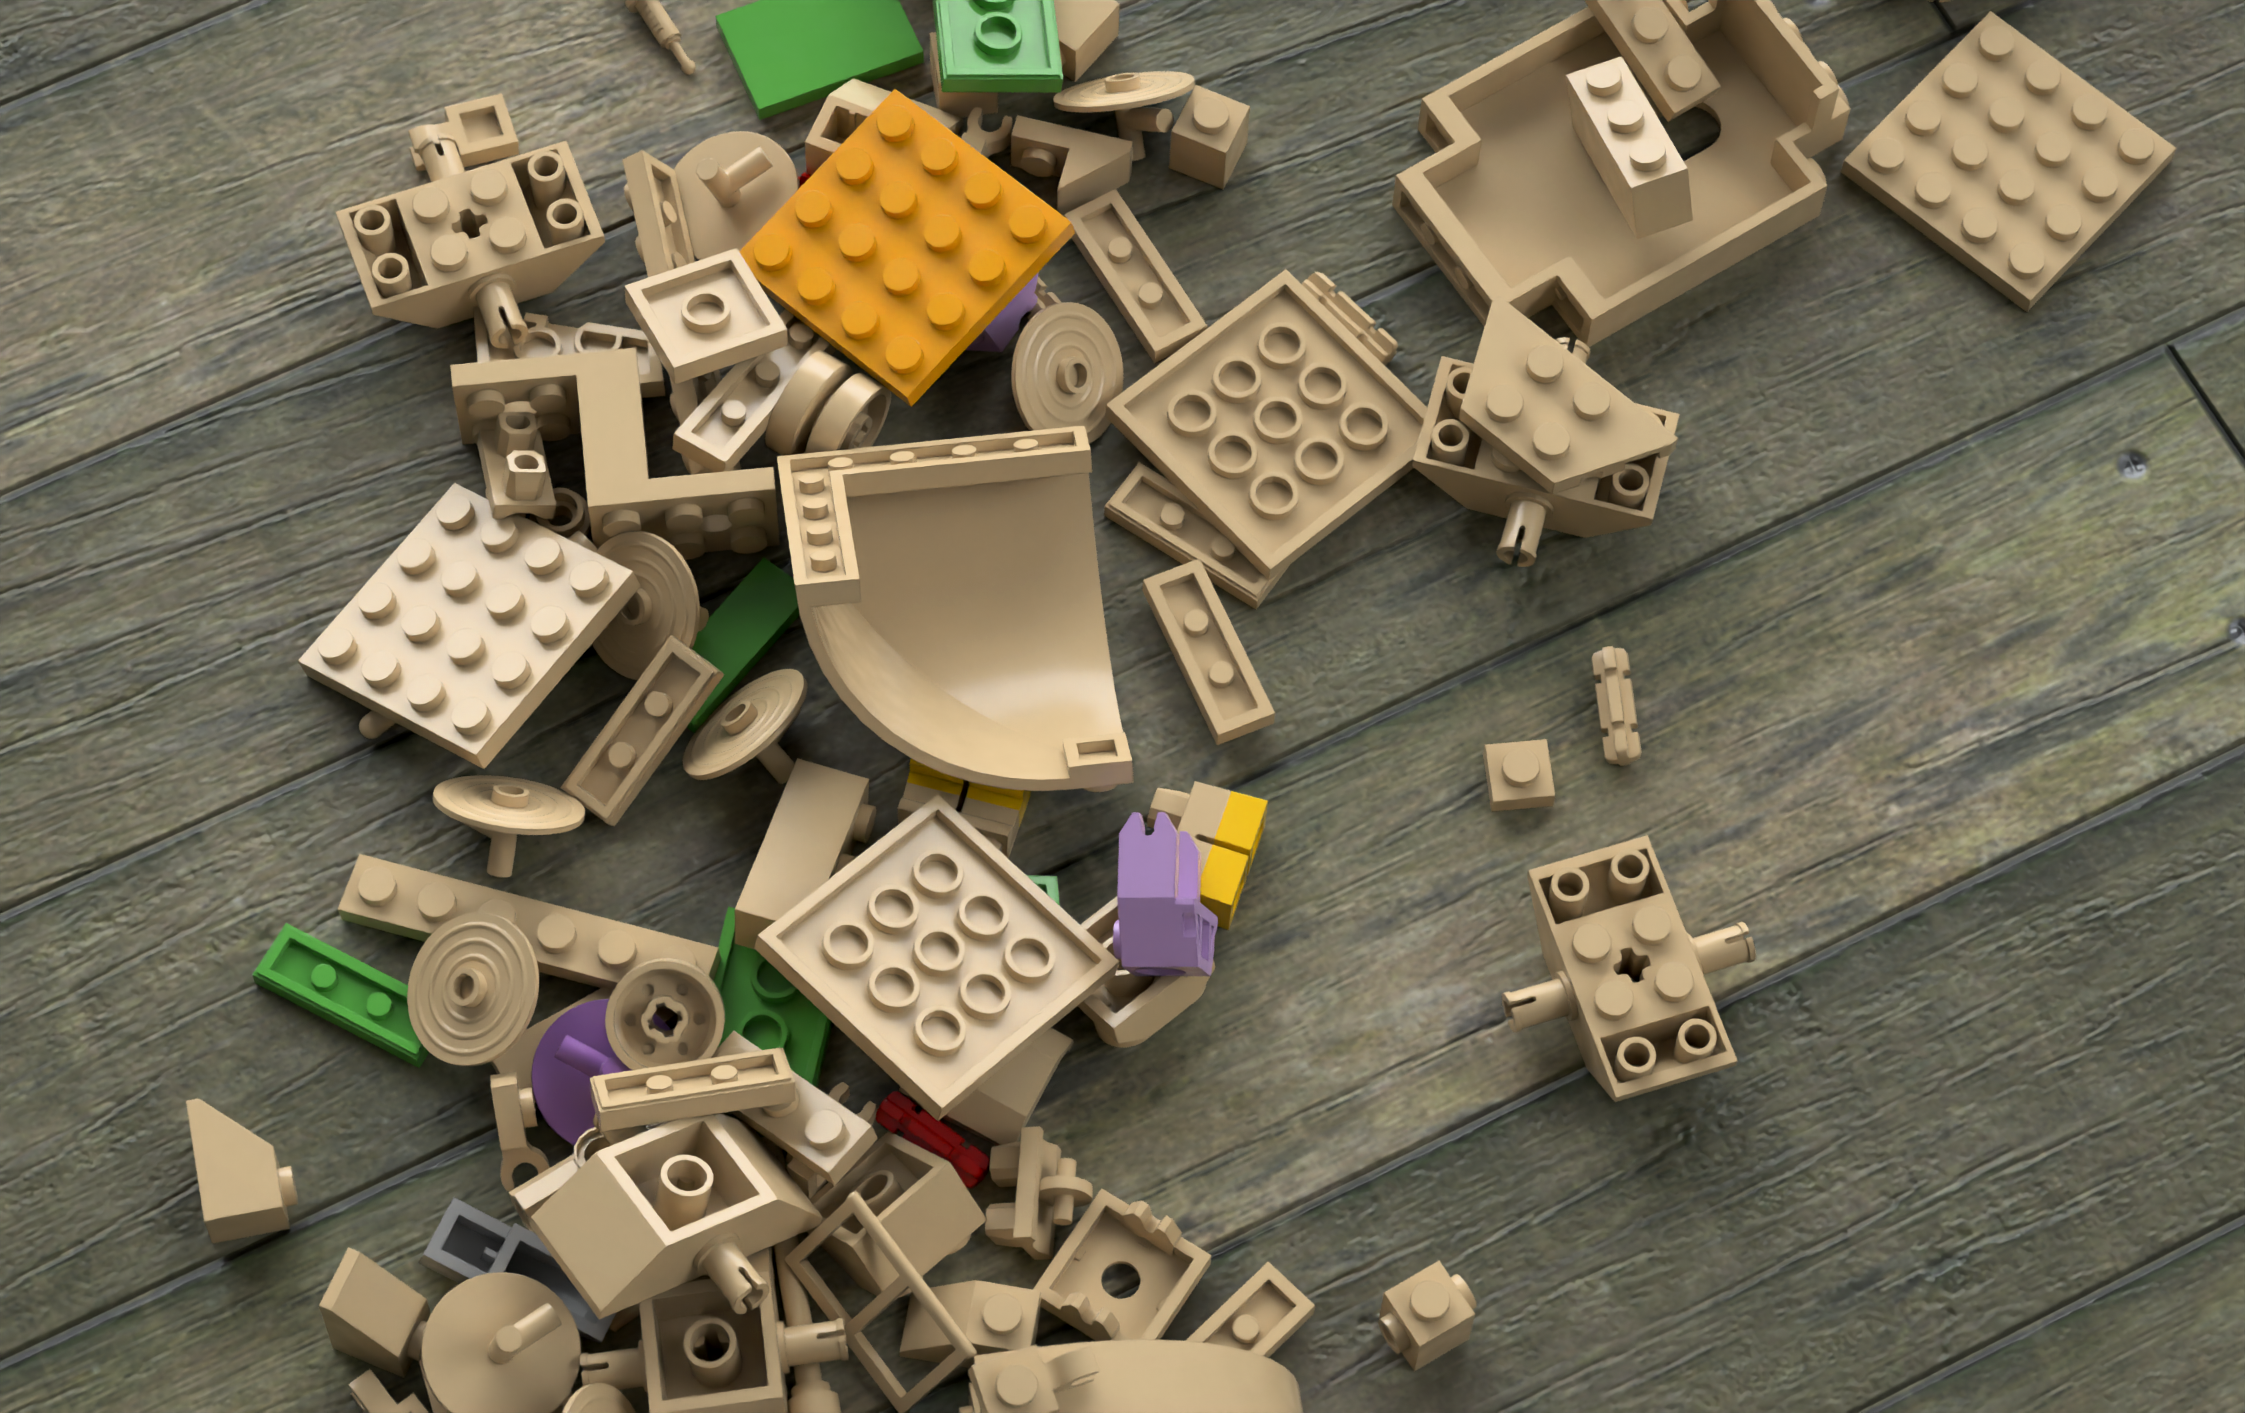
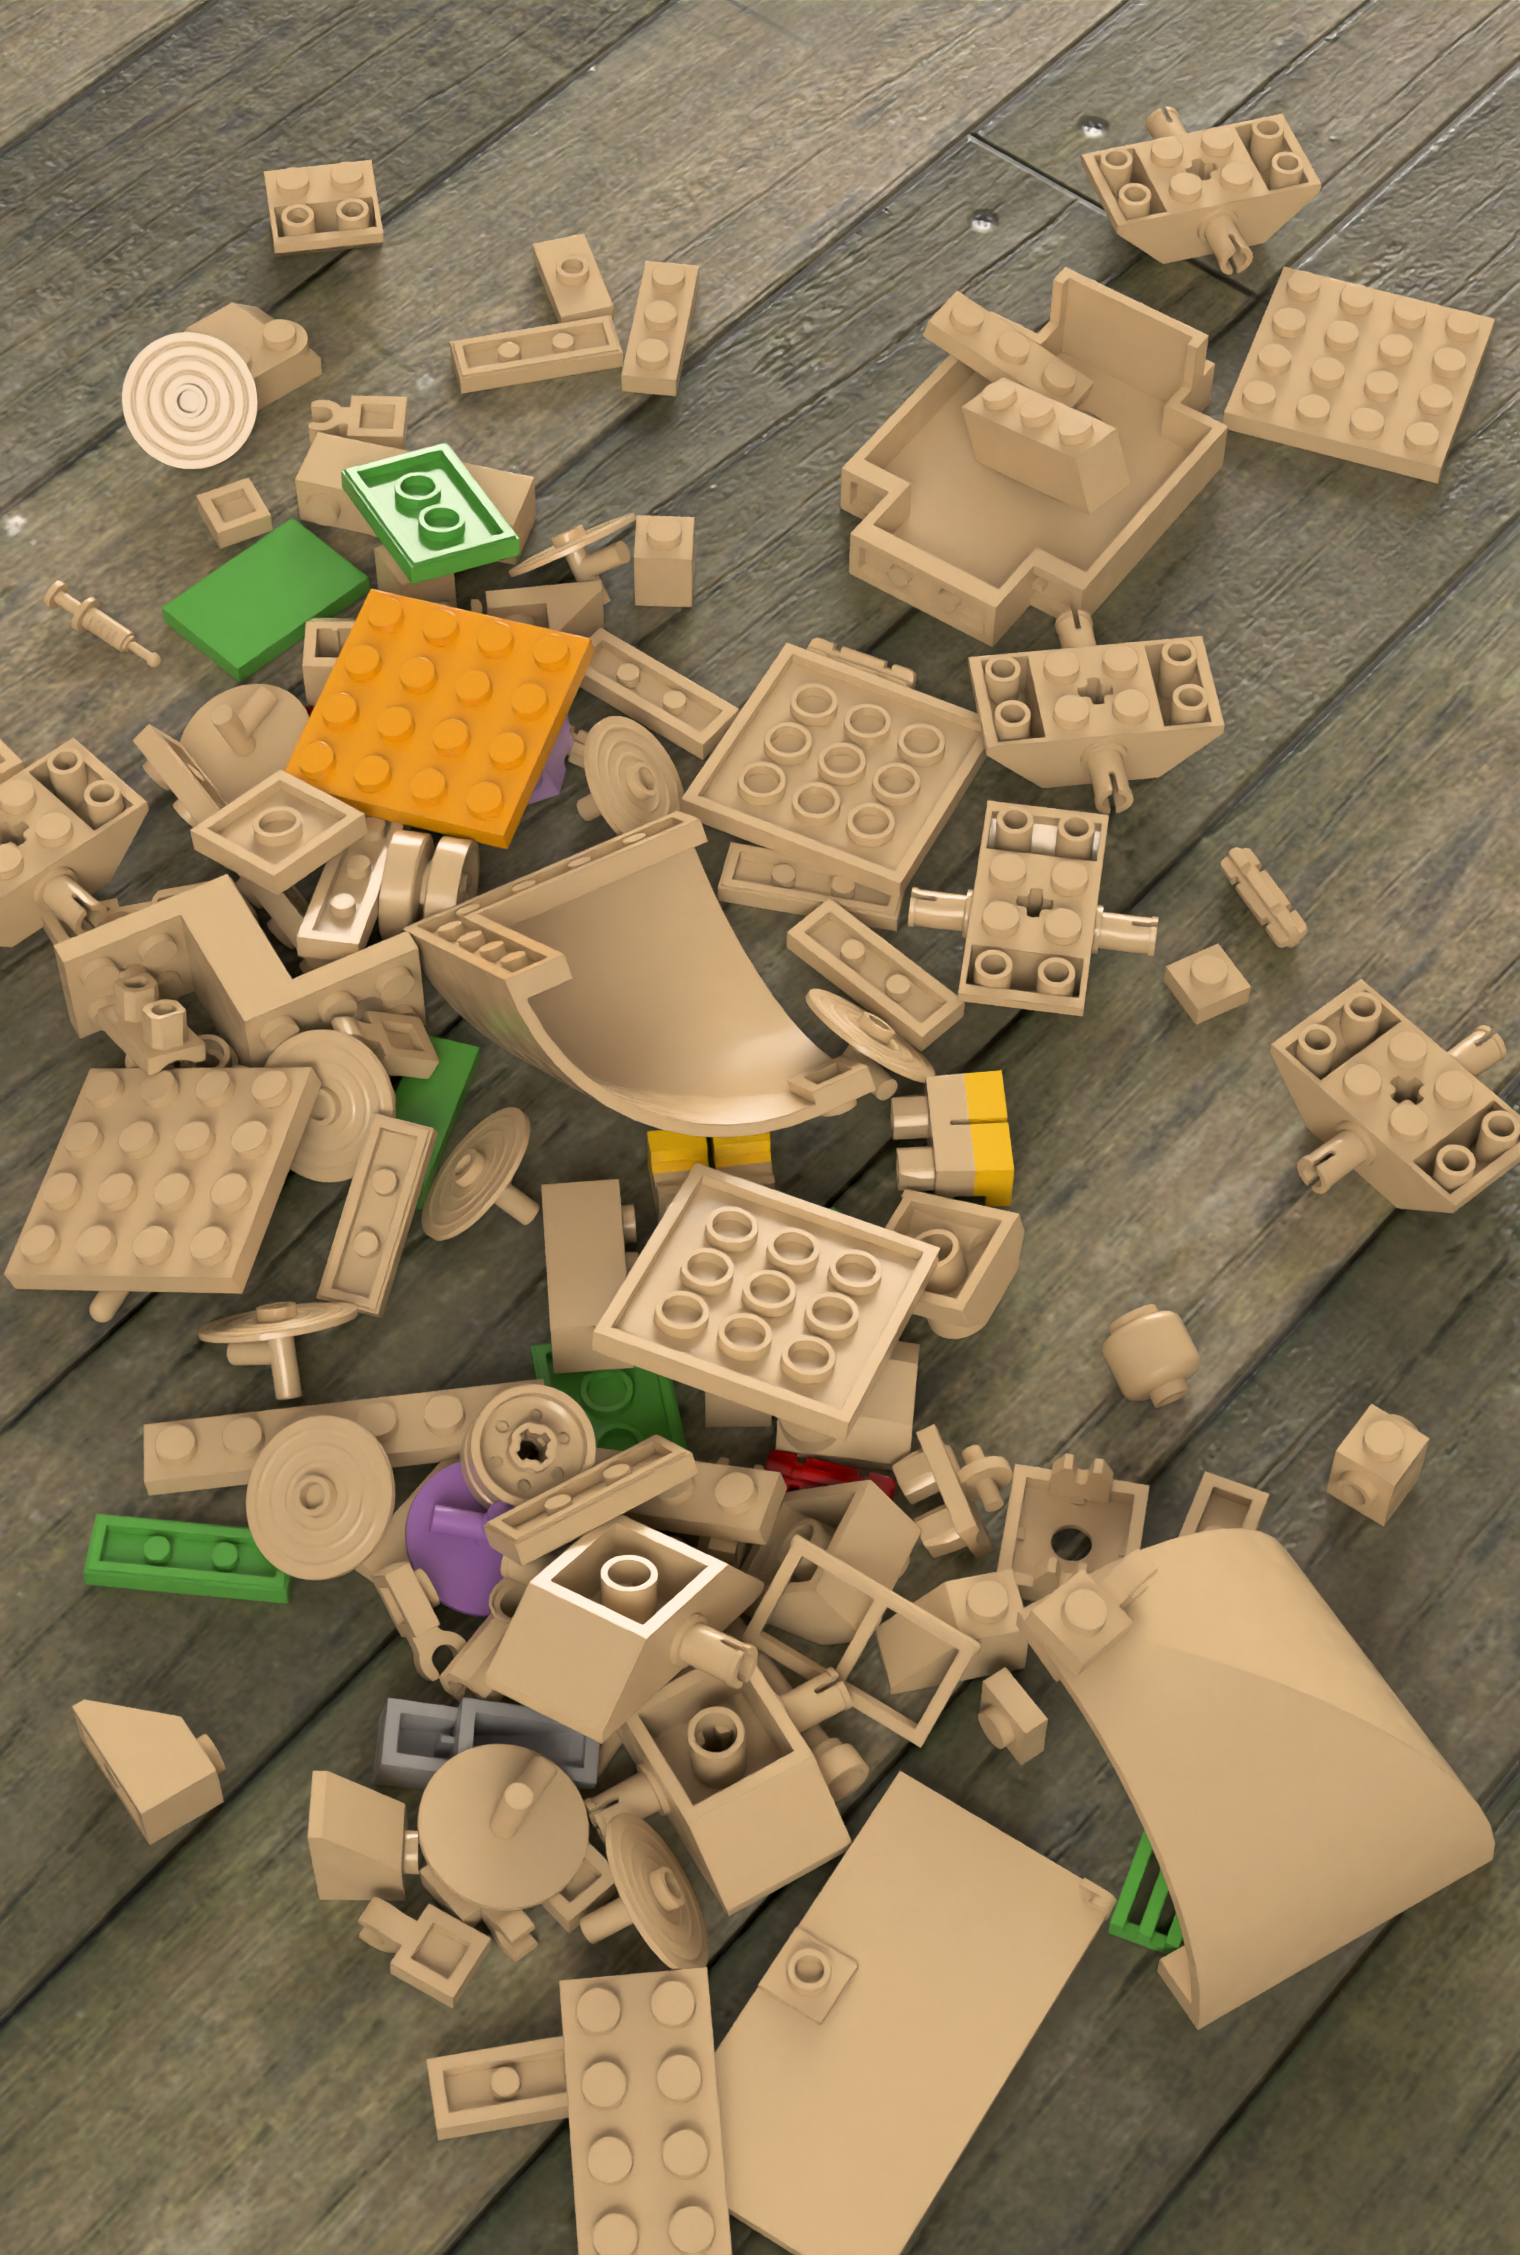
camera: 20 degrees left, 10 degrees down
lavender piece [1113,812,1218,976] -> none
tan wing [1459,295,1678,494] -> none
none -> tan plate [331,1010,440,1079]
none -> tan shield [806,988,935,1101]
none -> tan slope [908,801,1159,1016]
none -> tan head [1102,1304,1201,1408]

